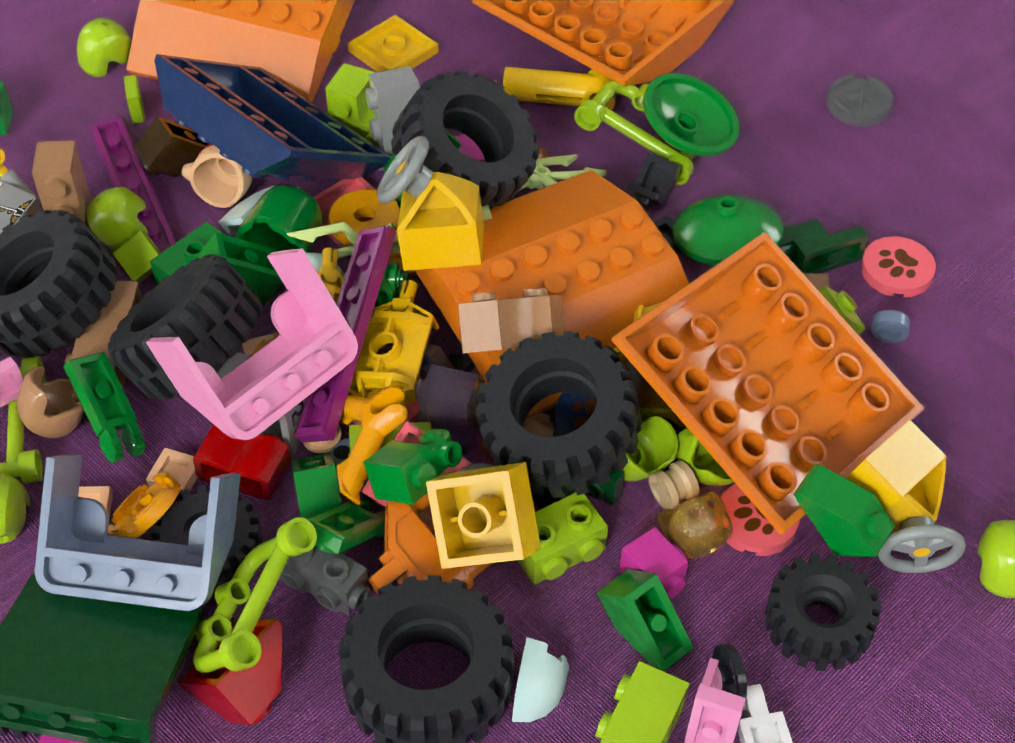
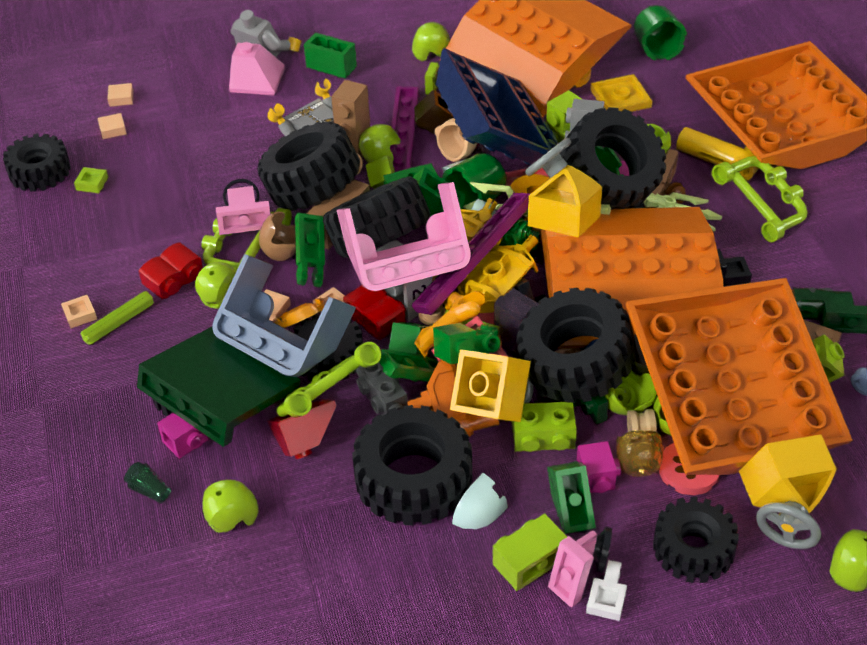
camera: 30 degrees right, 5 degrees down
medium nougat brick [458,288,564,353] -> none
black bracket [626,153,682,208] -> none
green dish [643,73,739,157] -> none
green dish [673,194,783,265] -> none
green slope [793,464,895,557] -> none

